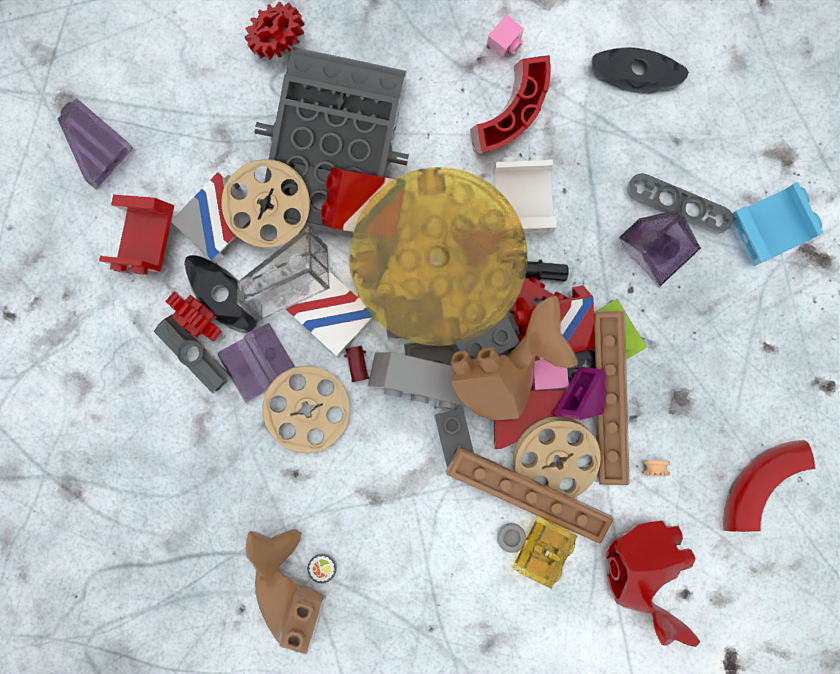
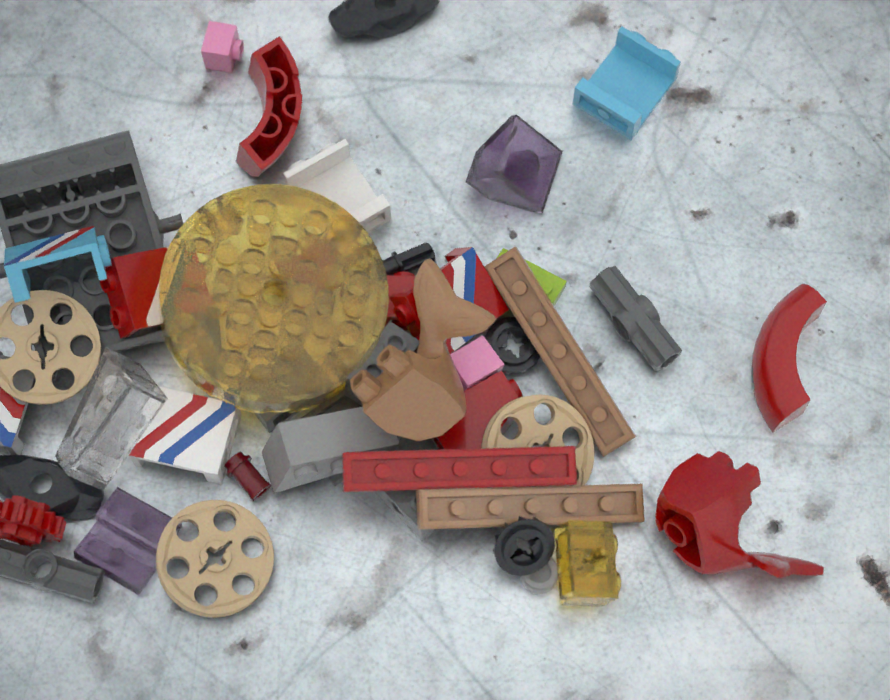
camera: 30 degrees left, 15 degrees down
magenta slope [554,366,606,420] -> none
dark grey beam [627,173,734,234] -> none
light nougat bush [644,460,670,476] -> none
none -> medium azure panel [4,226,112,303]
none -> red tile [342,446,577,492]
none -> black gear [492,516,555,576]
none -> dark grey piece [589,266,682,372]

